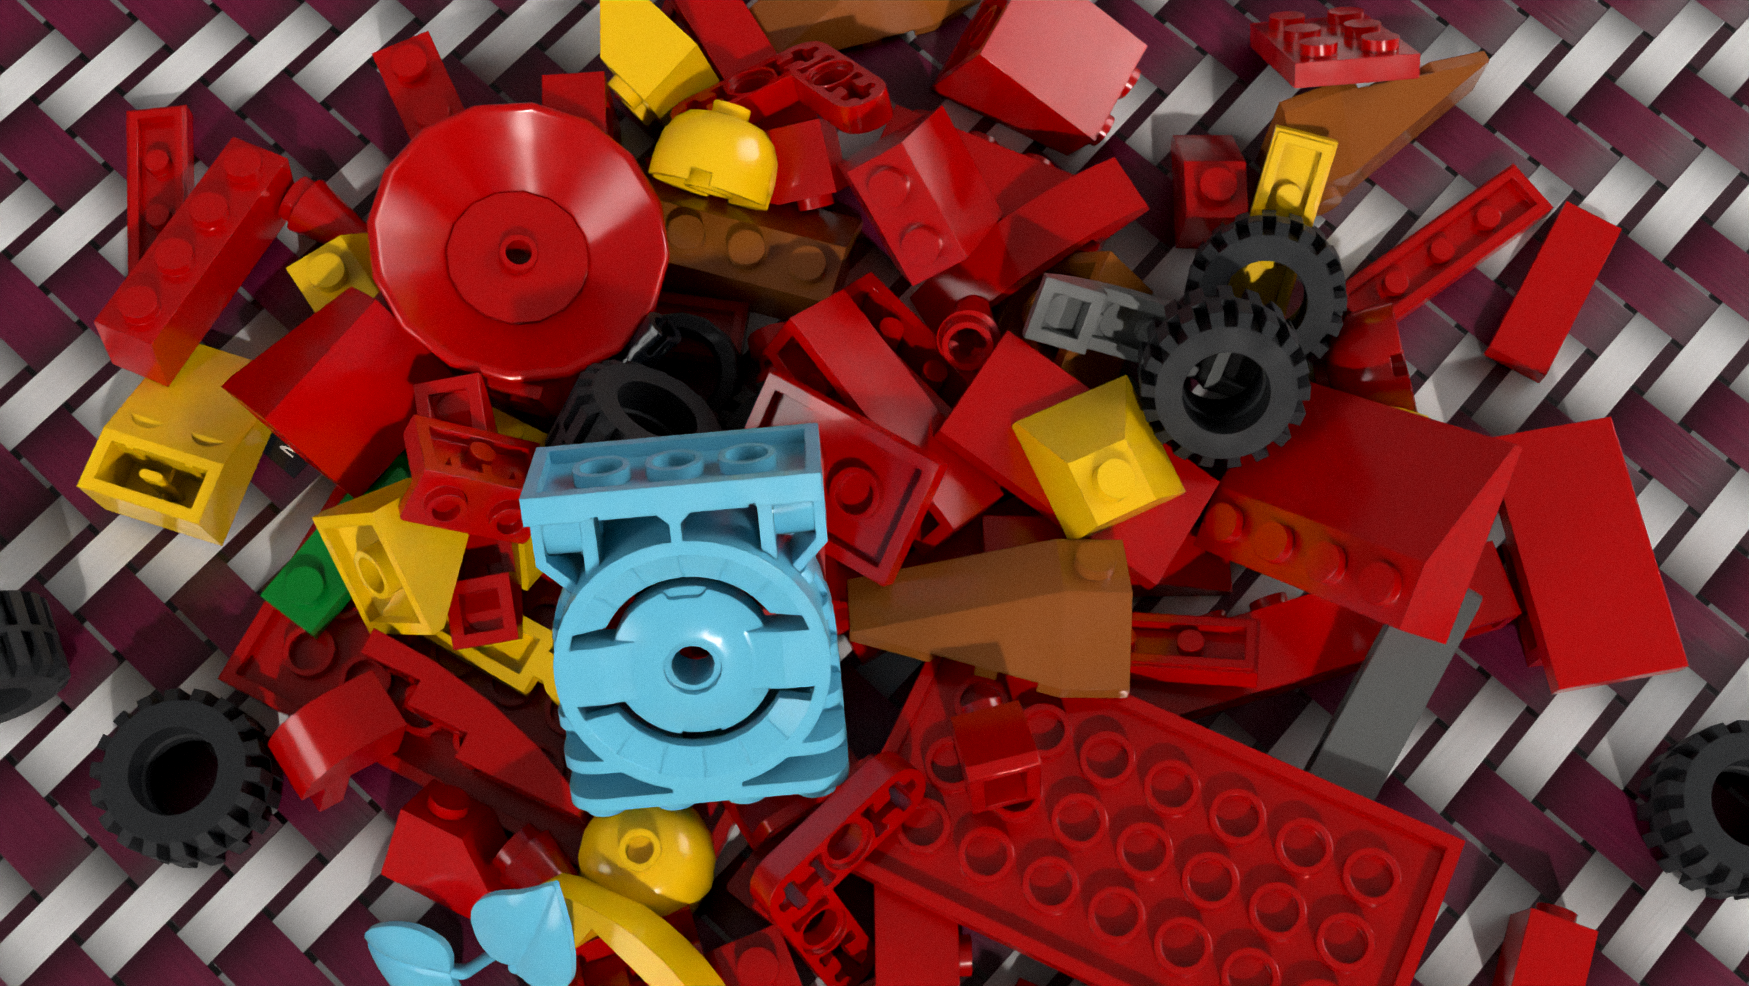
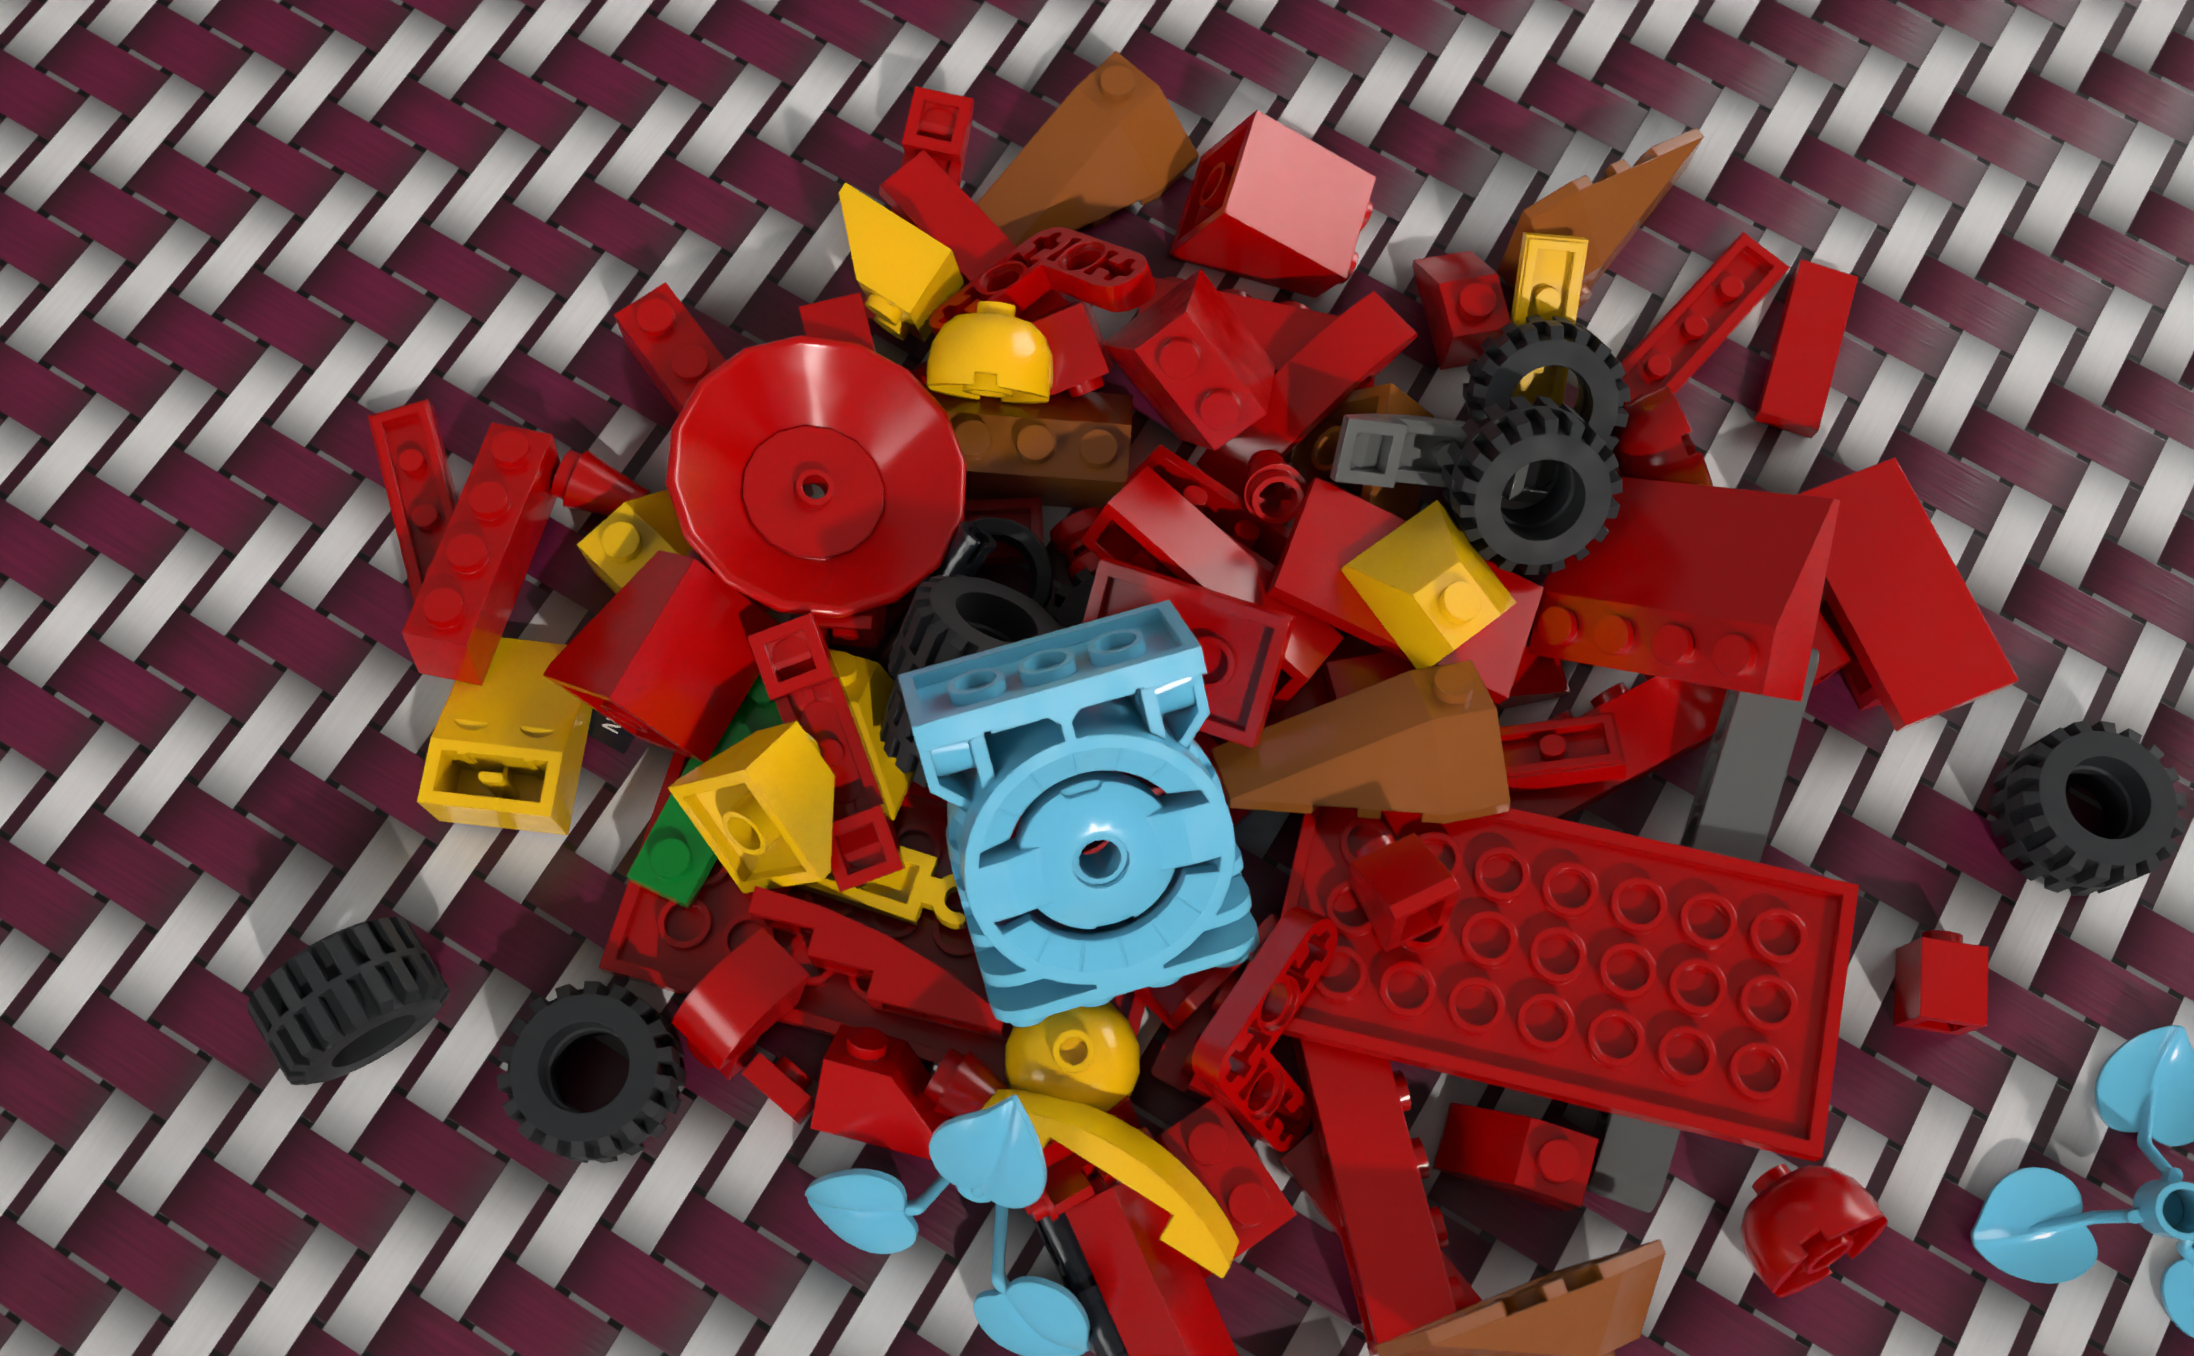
camera: 15 degrees left, 0 degrees up
red bracket [398,414,540,544] -> none
red plate [1250,7,1421,88] -> none
none -> red plate [741,1052,815,1125]

